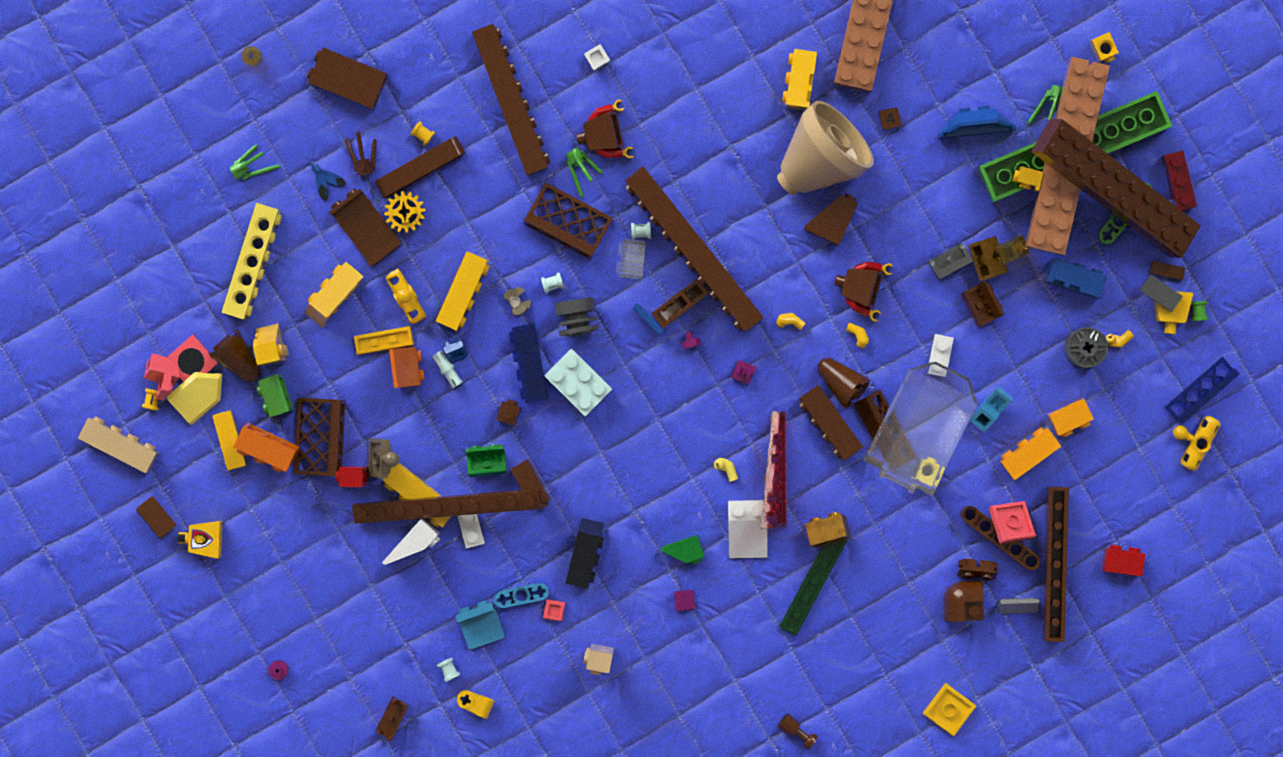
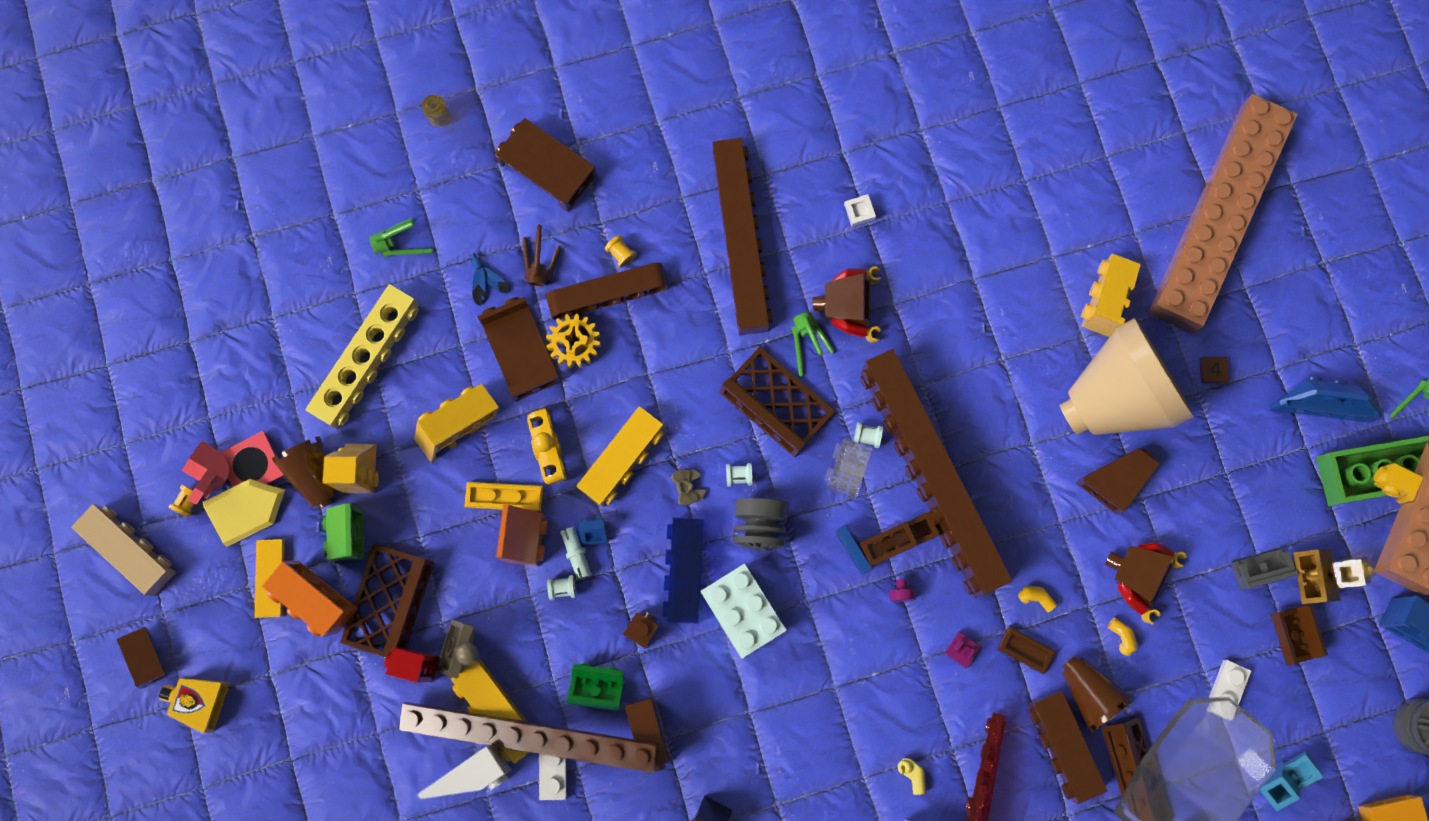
camera: 10 degrees right, 10 degrees down
none -> light aqua bush [547,575,576,600]
none -> reddish brown tile [996,626,1056,674]

